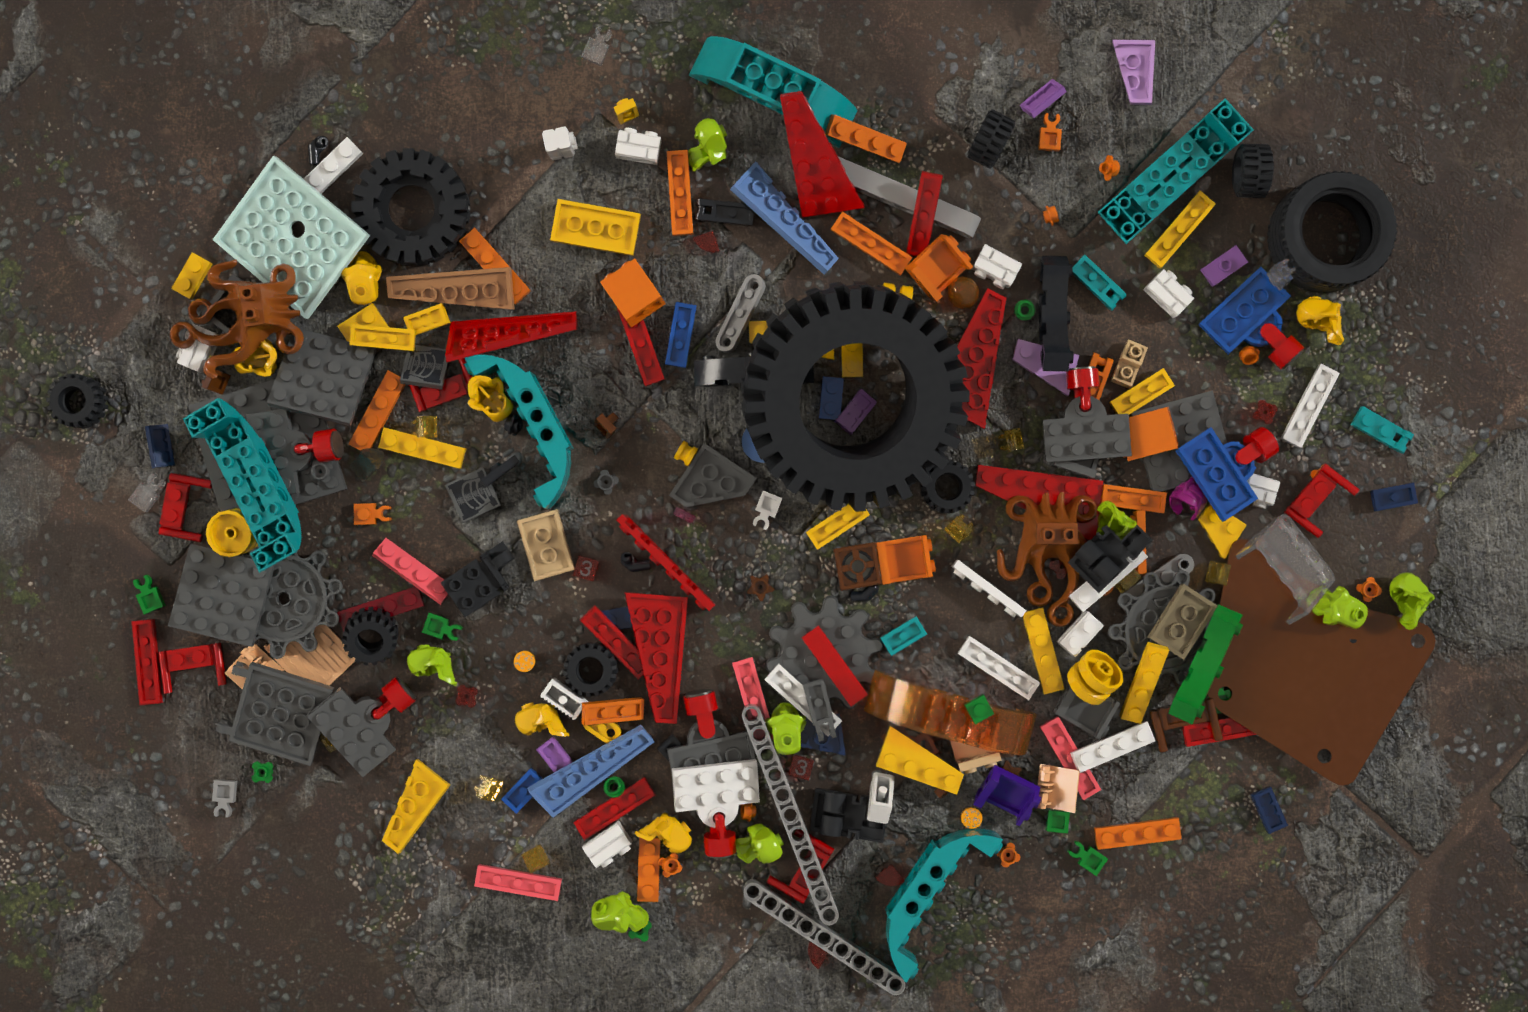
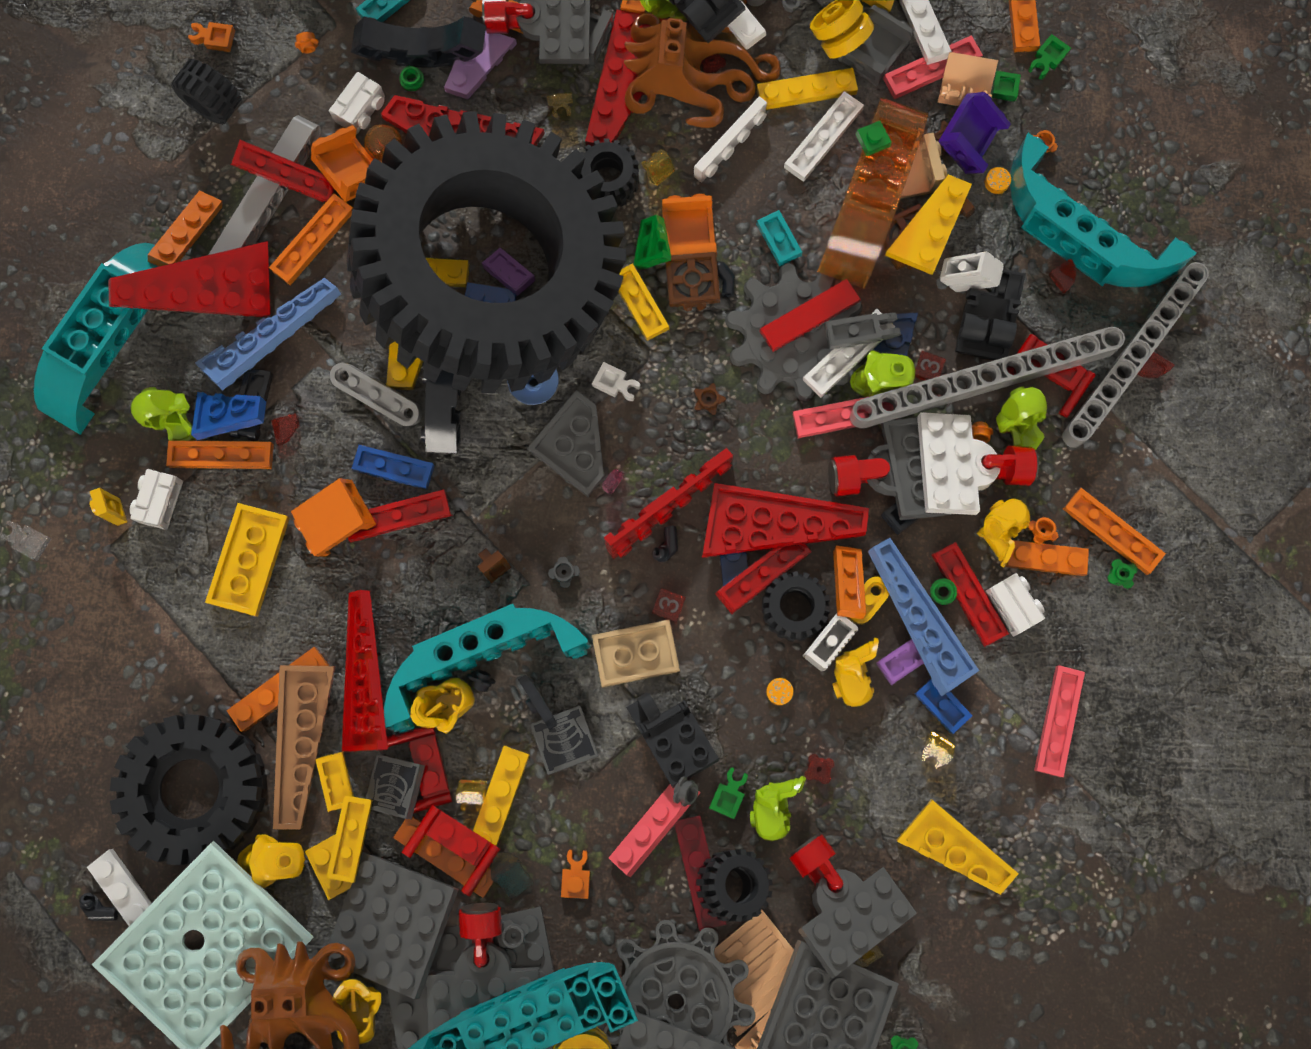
camera: 80 degrees left, 10 degrees down
clear yellow tile [521,844,550,873] -> none
white brick [542,126,578,161] -> none
lime head [591,891,649,933] -> none
yellow wheel [674,440,698,466] -> none
medium lavender plate [1020,79,1066,118] -> none
white brick [1056,611,1104,657] -> none
none -> blue wing [191,392,266,440]
none -> red plate [401,805,500,897]
none -> green wing [633,215,671,270]
none -> dark grey plate [673,776,699,806]
none -> orange plate [1063,488,1166,575]

